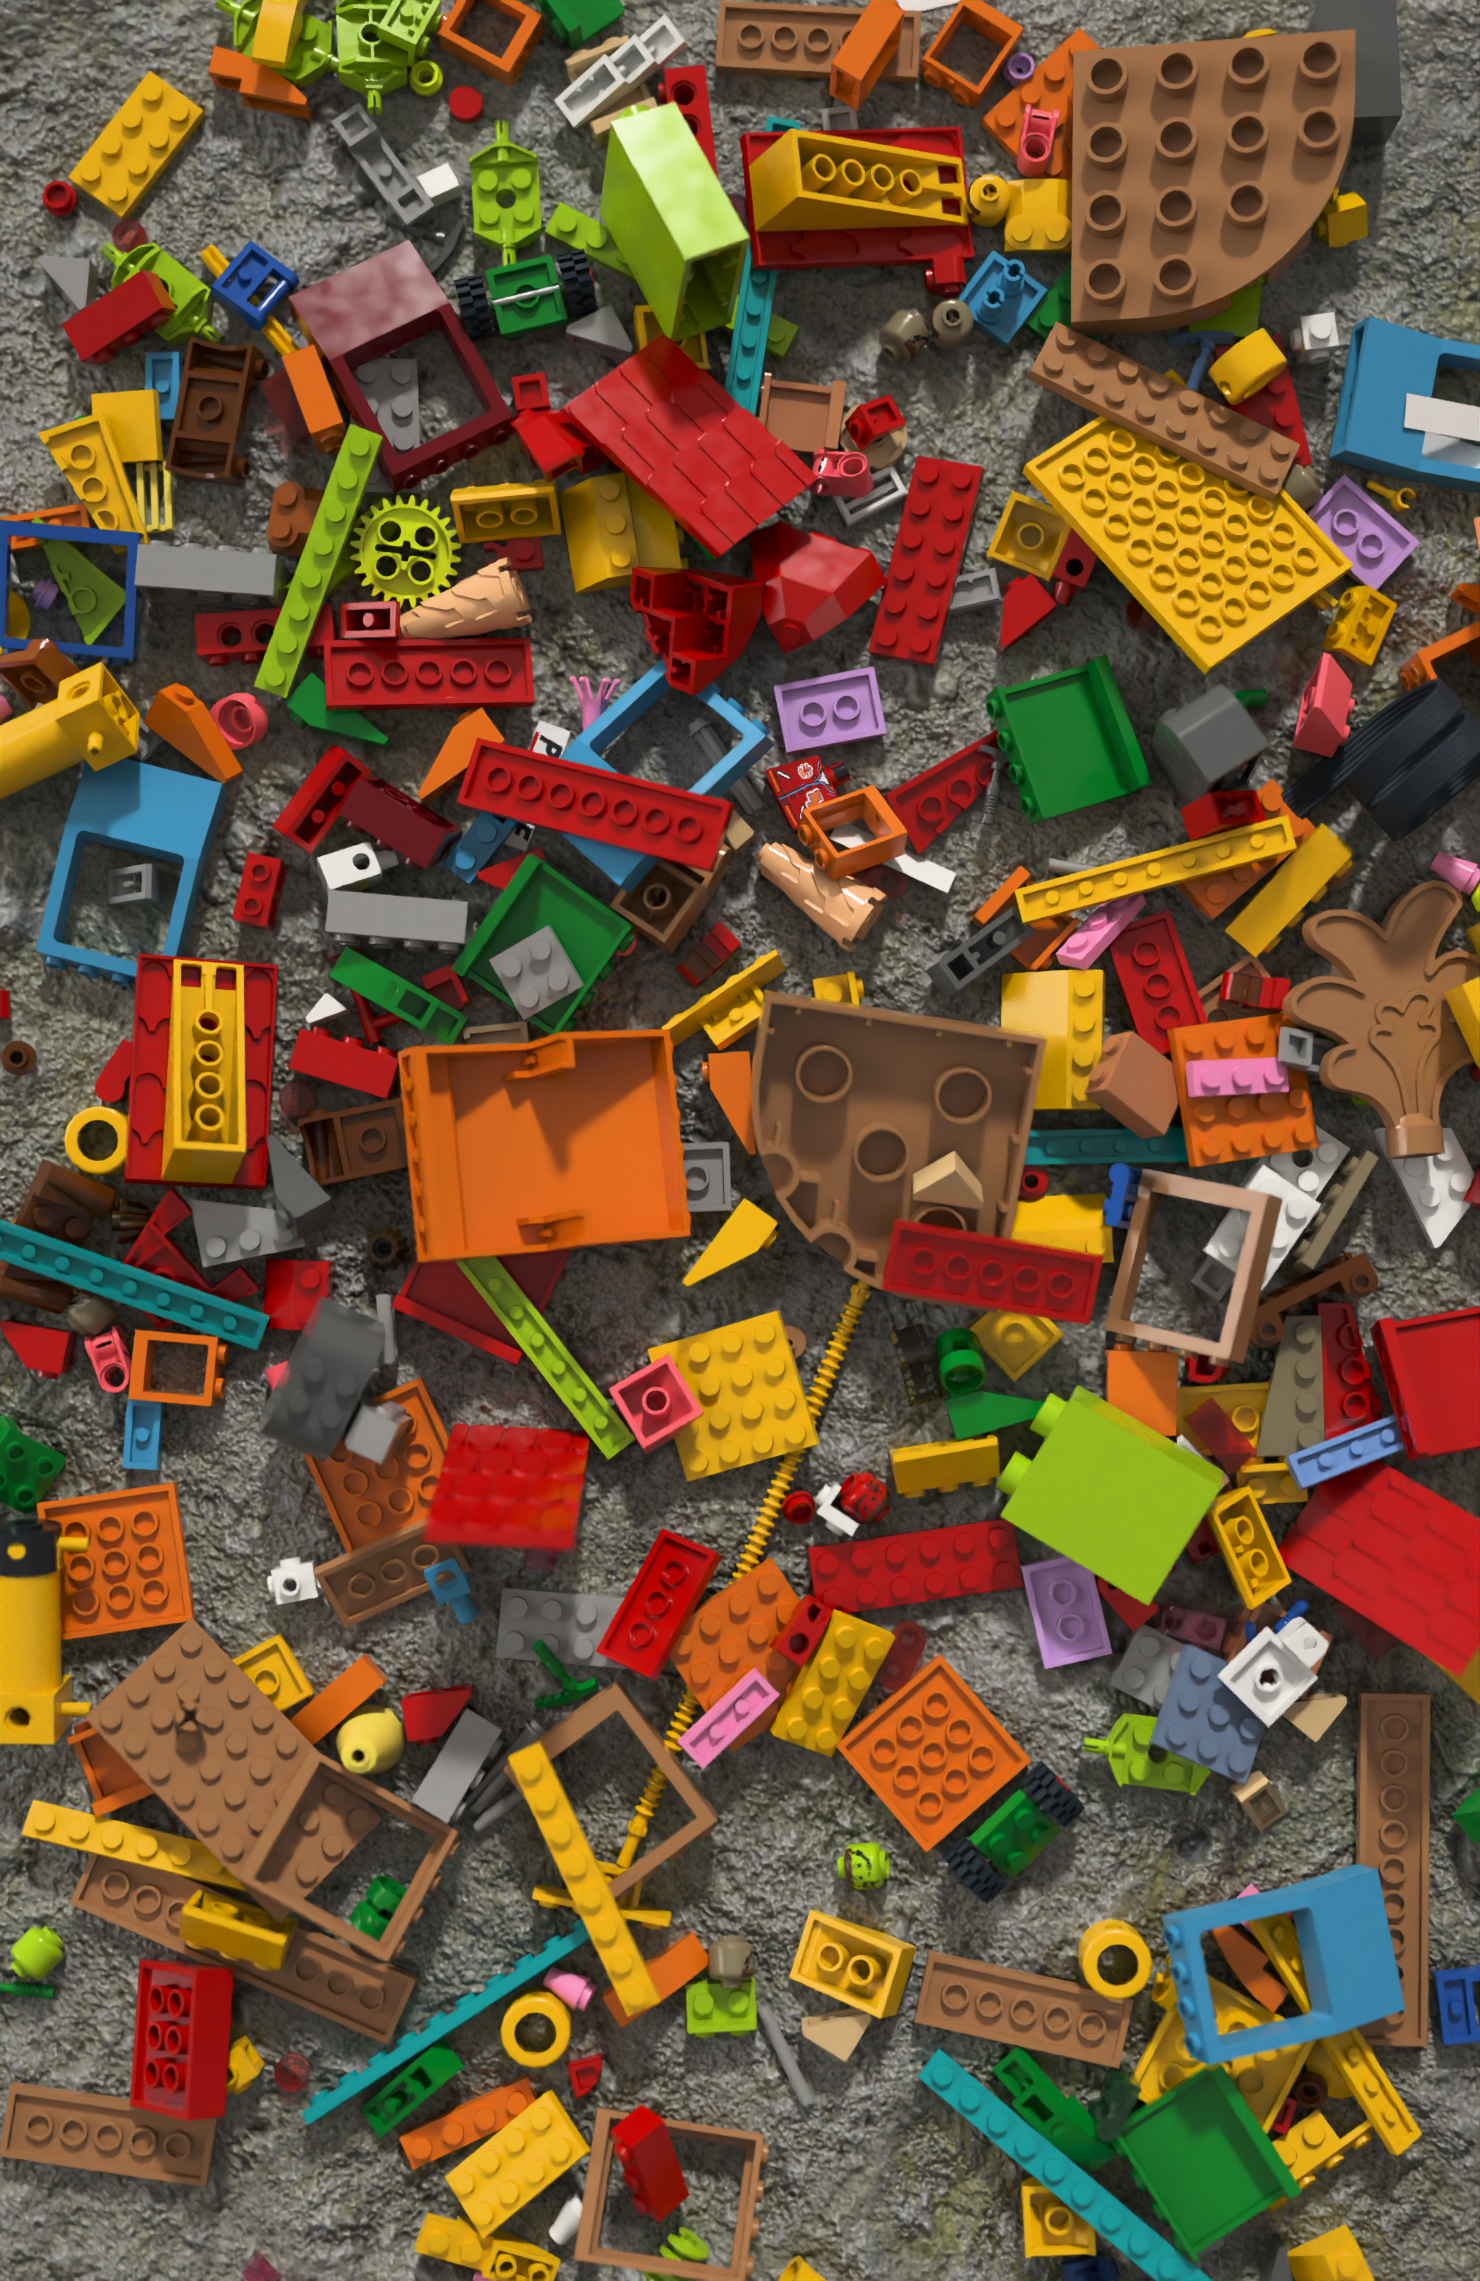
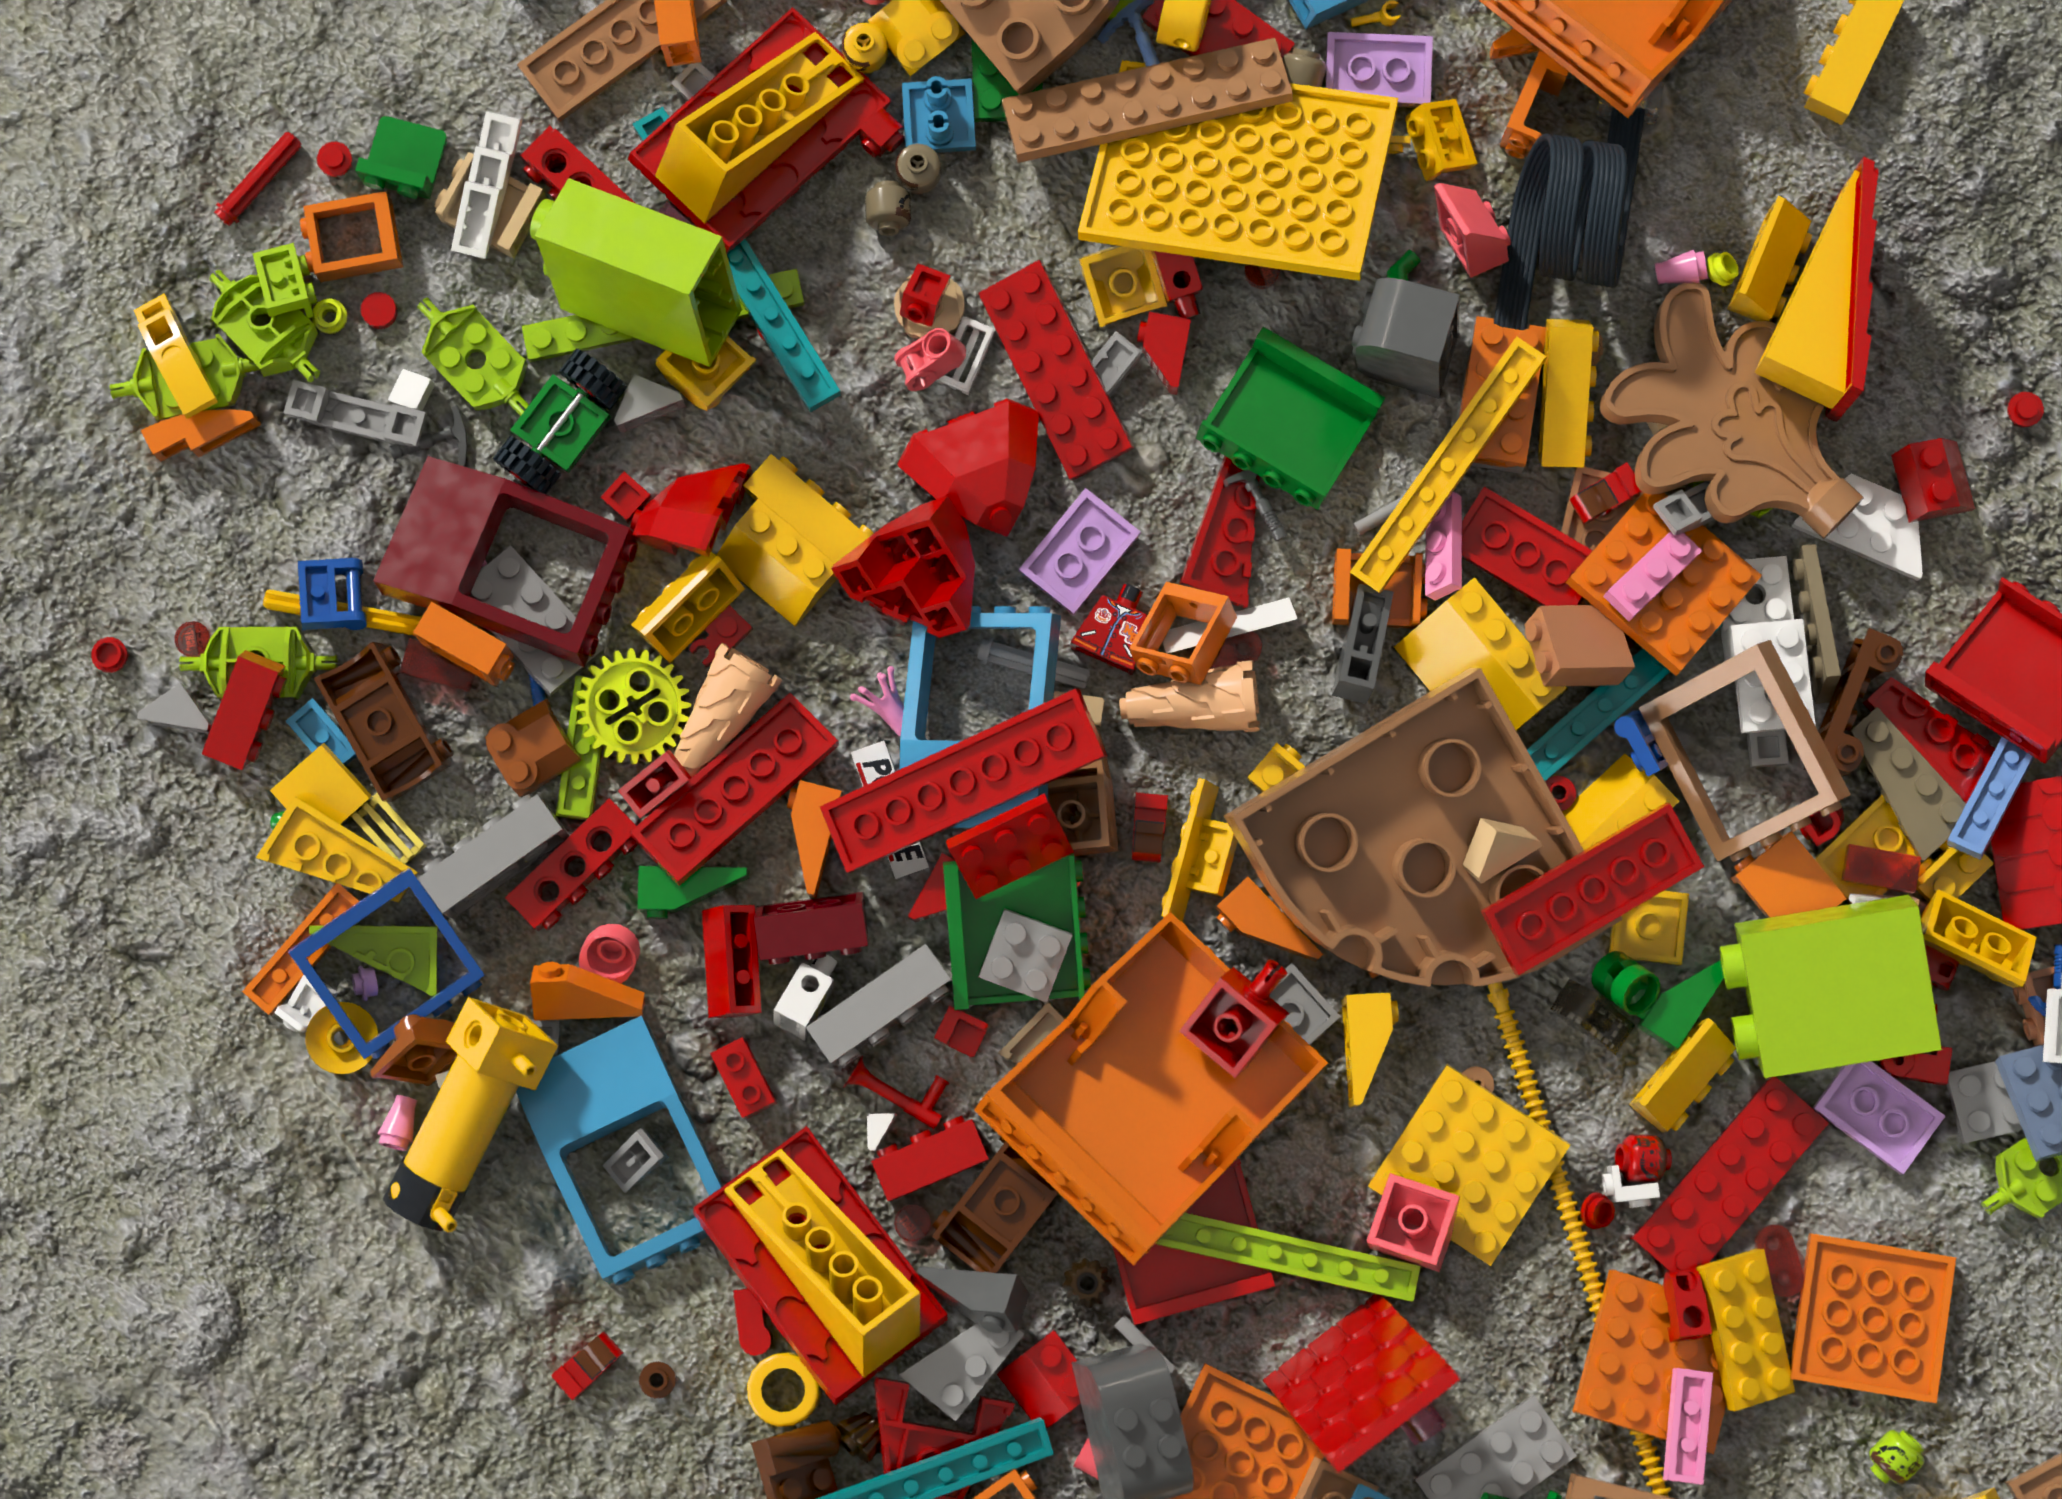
camera: 35 degrees left, 5 degrees down
yellow plate [68,71,206,222] -> none
lime plate [254,423,384,699] -> none
green slope [328,946,468,1045] -> none
light grey wedge [341,1394,413,1464] -> none
dark azure plate [443,812,520,886] -> none
red piece [559,334,818,562] -> none
red plate [596,1528,722,1682] -> none
nougat panel [755,372,846,456] -> none
plate [943,1761,1085,1904] -> none
clear pink leg [1157,1603,1227,1650] -> none
red arch [1180,789,1266,841] -> none
none -> red plate [946,793,1074,899]
none -> red brick [1179,960,1290,1078]

